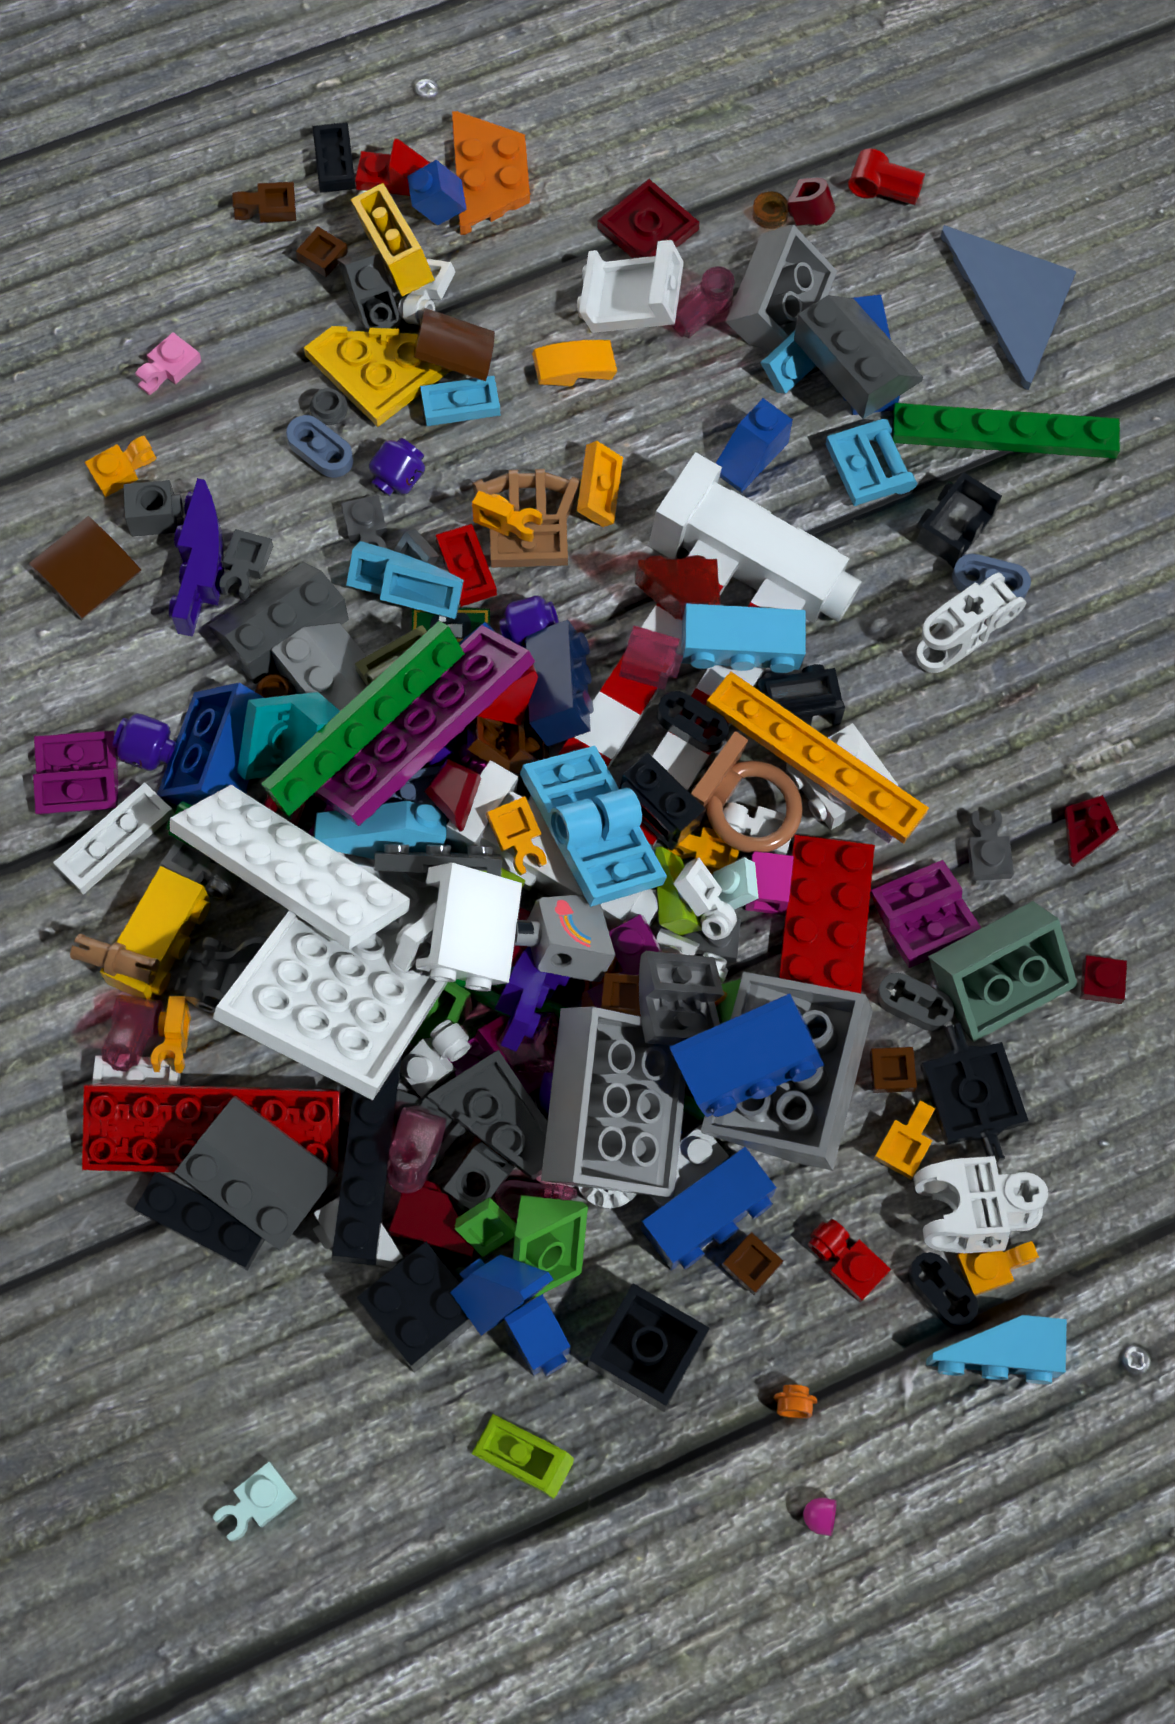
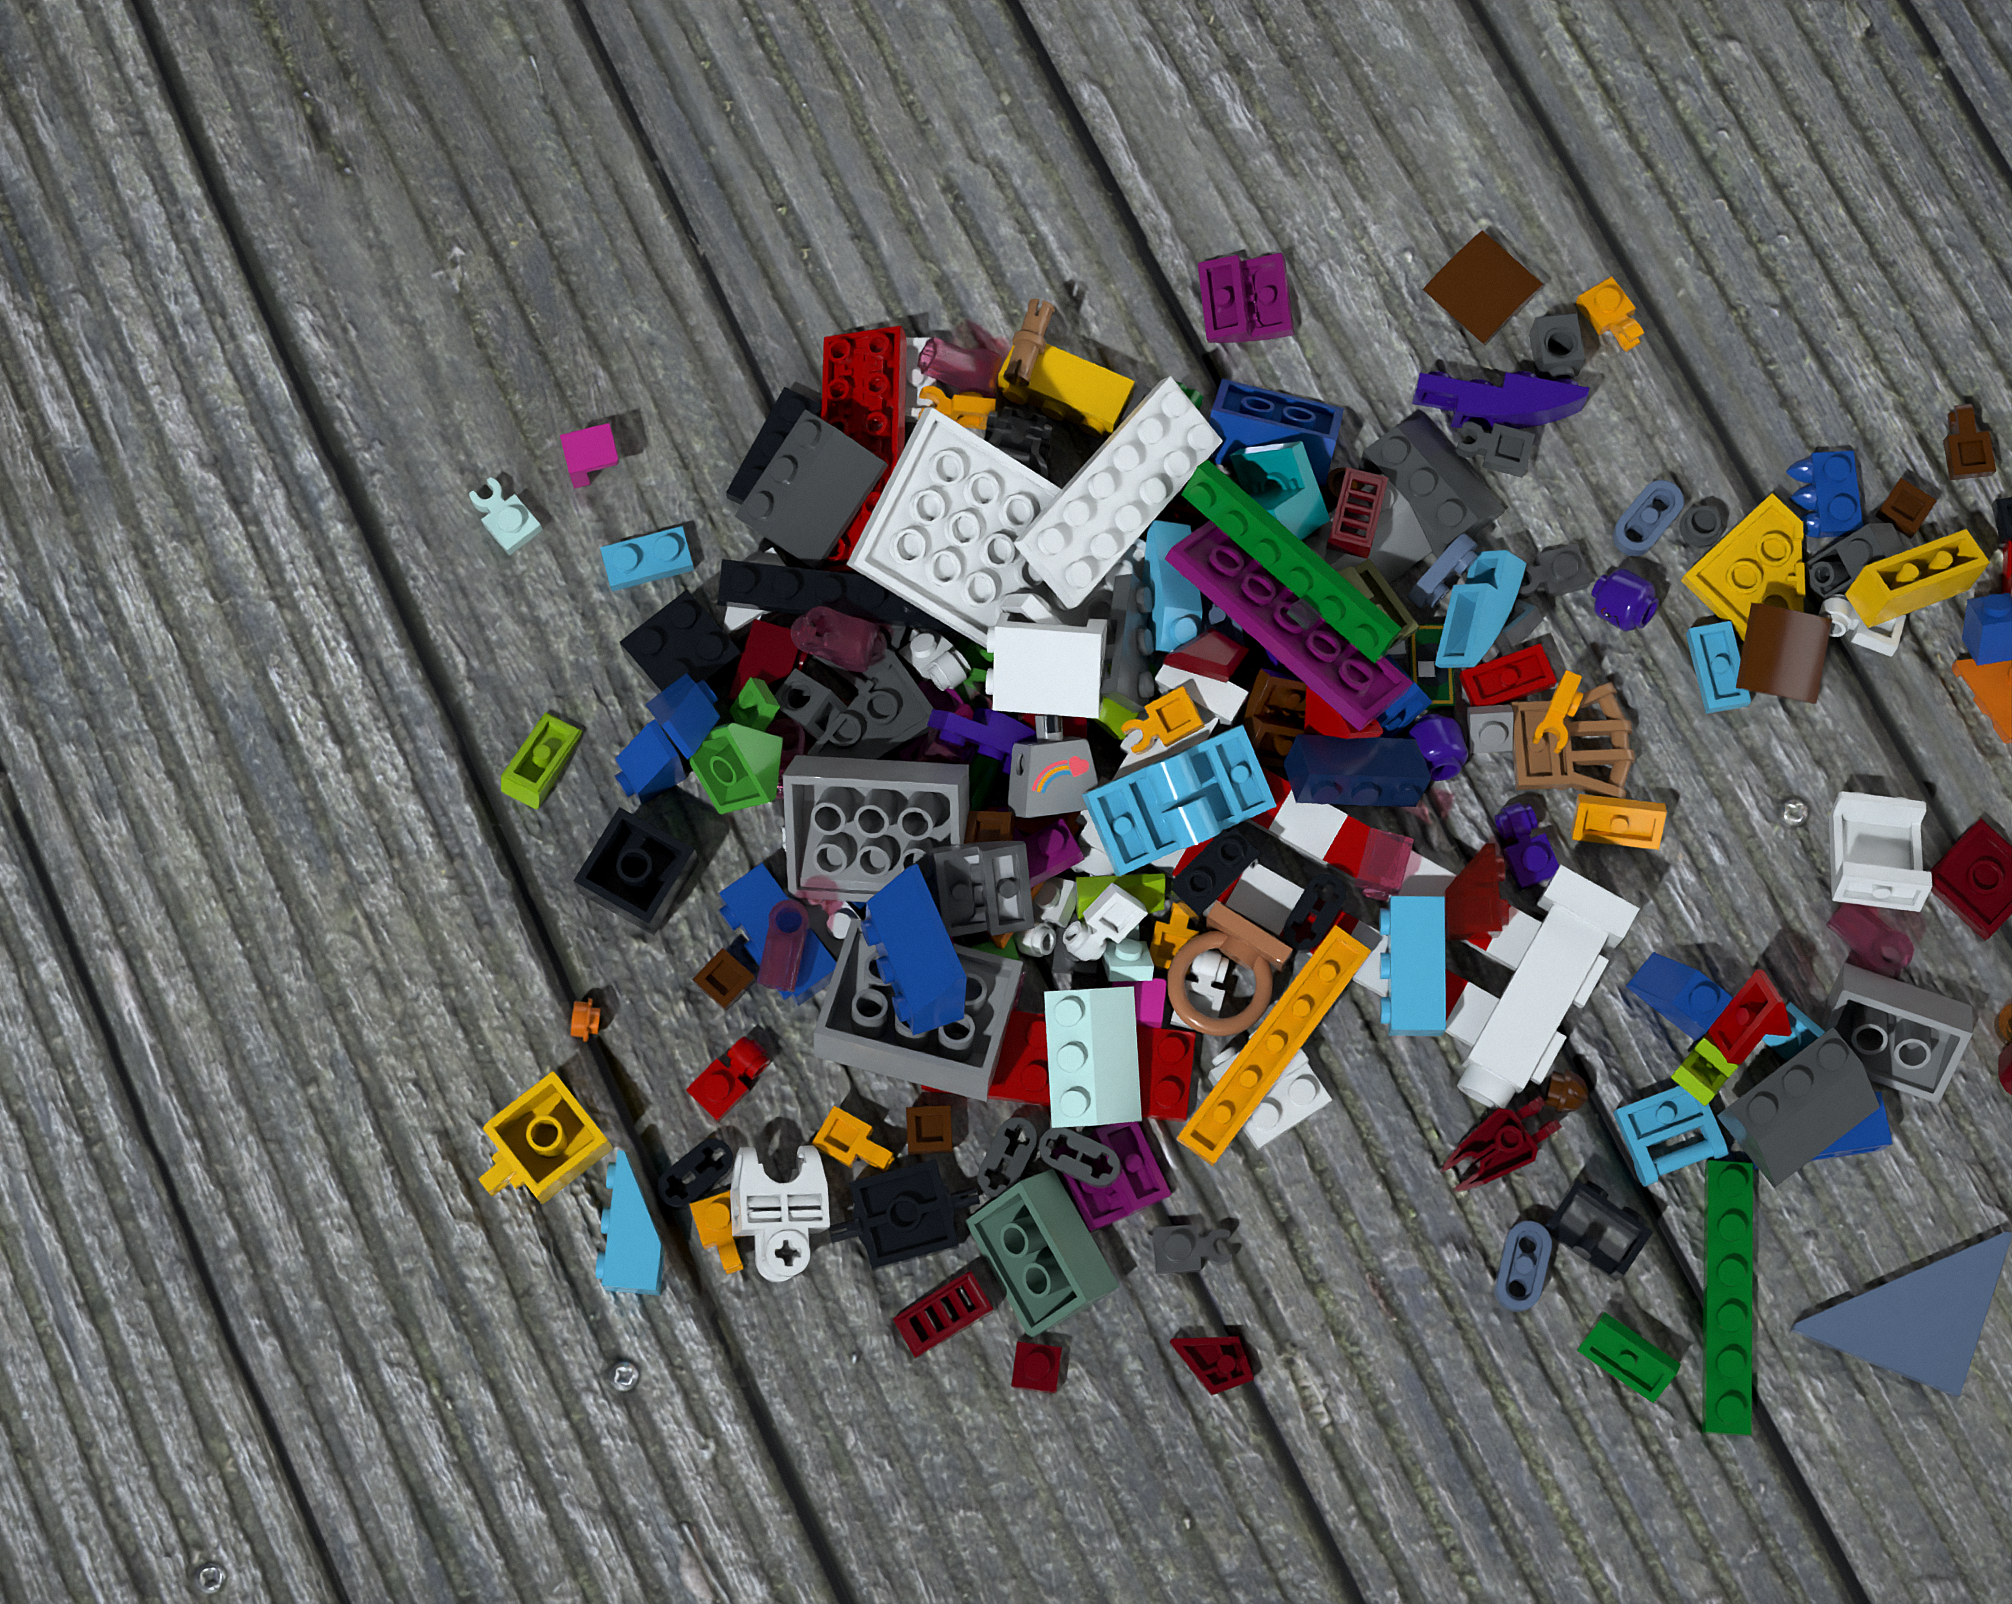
camera: 90 degrees right, 5 degrees up
white plate [53,782,174,895] -> none
dark purple head [112,713,176,771] -> none
bright pink plate [135,332,201,395] -> none
light orange slope [532,340,617,386] -> none
black window [756,664,845,725] -> none
dark pink hinge [803,1498,836,1536] -> none
white piece [916,573,1026,673] -> none
none -> yellow hinge [478,1071,614,1205]
none -> dark pink panel [560,423,619,489]
none -> medium azure plate [600,526,694,592]
none -> clear pink piece [756,900,810,992]
none -> dark red slope [893,1270,993,1359]
none -> dark grey beam [1039,1127,1121,1188]
none -> light aqua slope [1044,986,1142,1128]
none -> clear purple piece [1287,598,1321,630]
none -> dark red slope [1326,467,1388,559]
none -> sand blue plate [1407,533,1478,609]
none -> dark red hinge [1439,1095,1562,1193]
none -> light grey plate [1467,705,1514,753]
none -> dark purple plate [1495,802,1559,891]
none -> reddish brown plate [1544,1069,1588,1114]
none -> green plate [1577,1312,1681,1403]
none -> lime slope [1671,1031,1740,1106]
none -> red slope [1708,969,1792,1065]
none -> blue plate [1786,451,1863,538]

